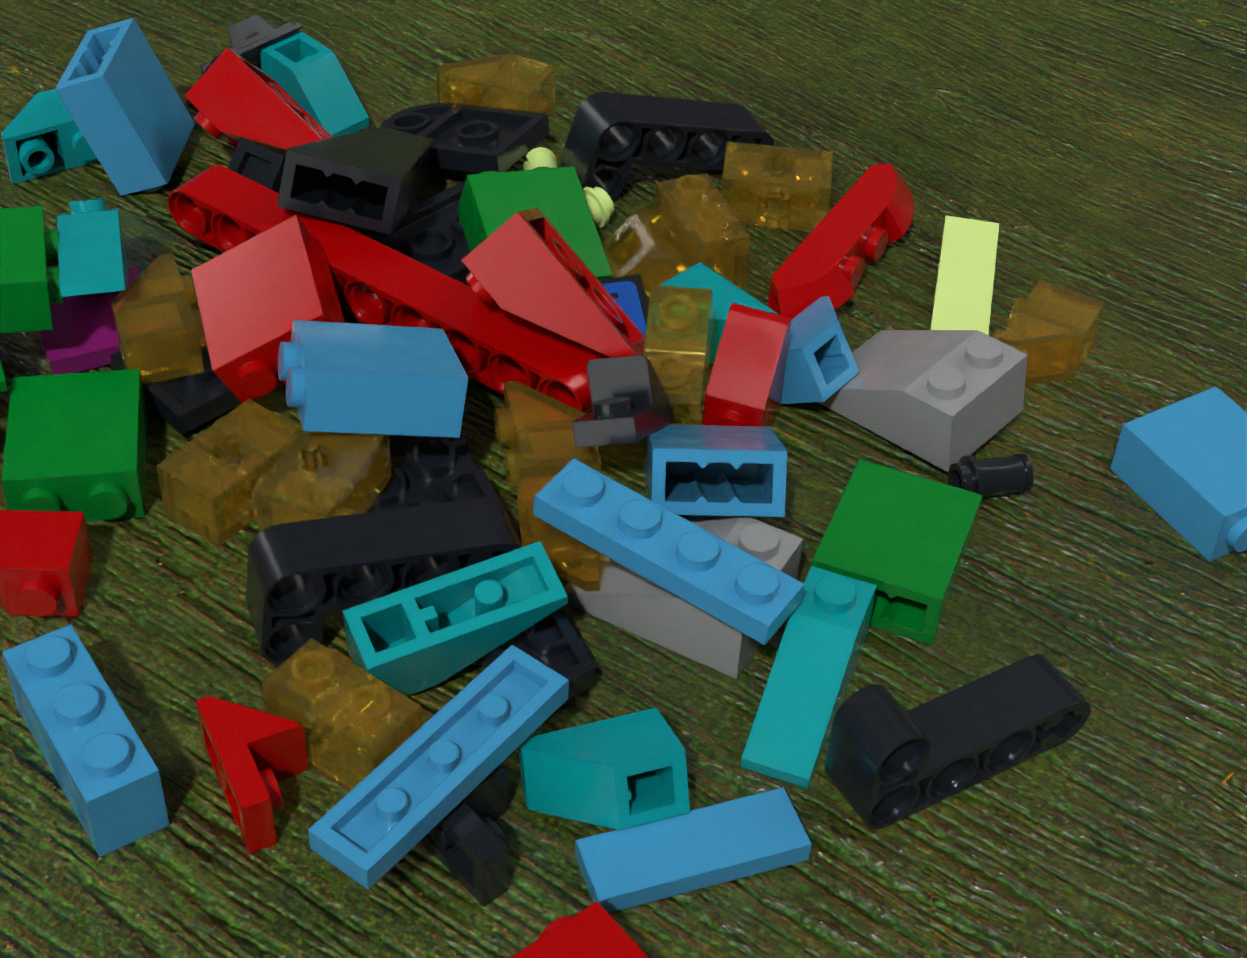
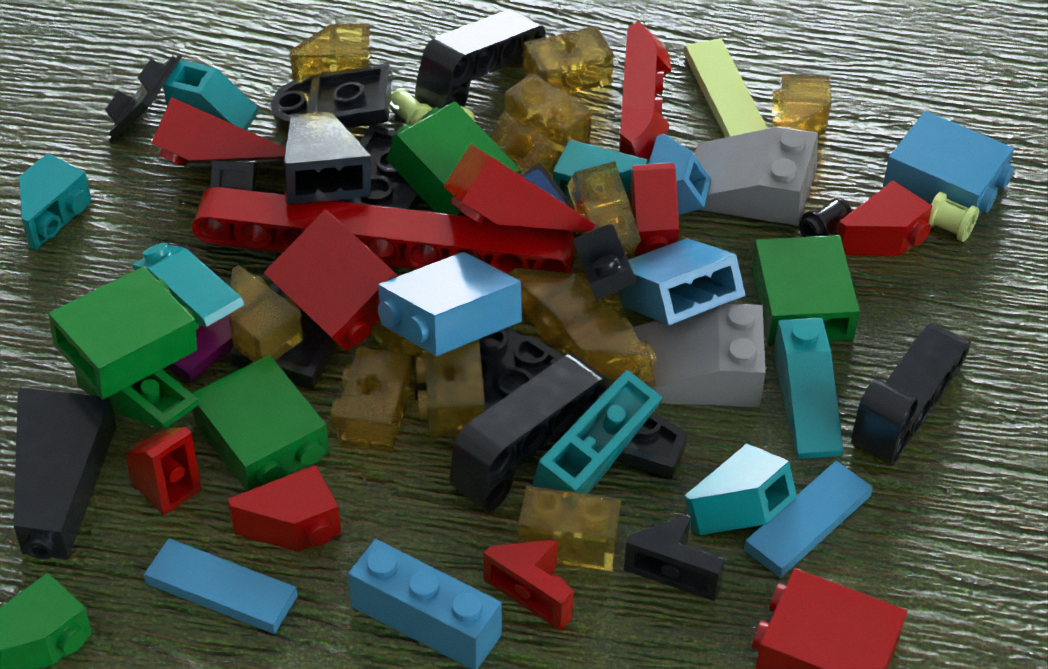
camera: 25 degrees left, 5 degrees up
dark azure brick [55,18,195,196] -> none
dark azure plate [308,645,569,890] -> none
dark azure plate [533,458,805,645] -> none
none -> red slope [837,180,932,256]
none -> yellowish green bush [929,191,979,242]

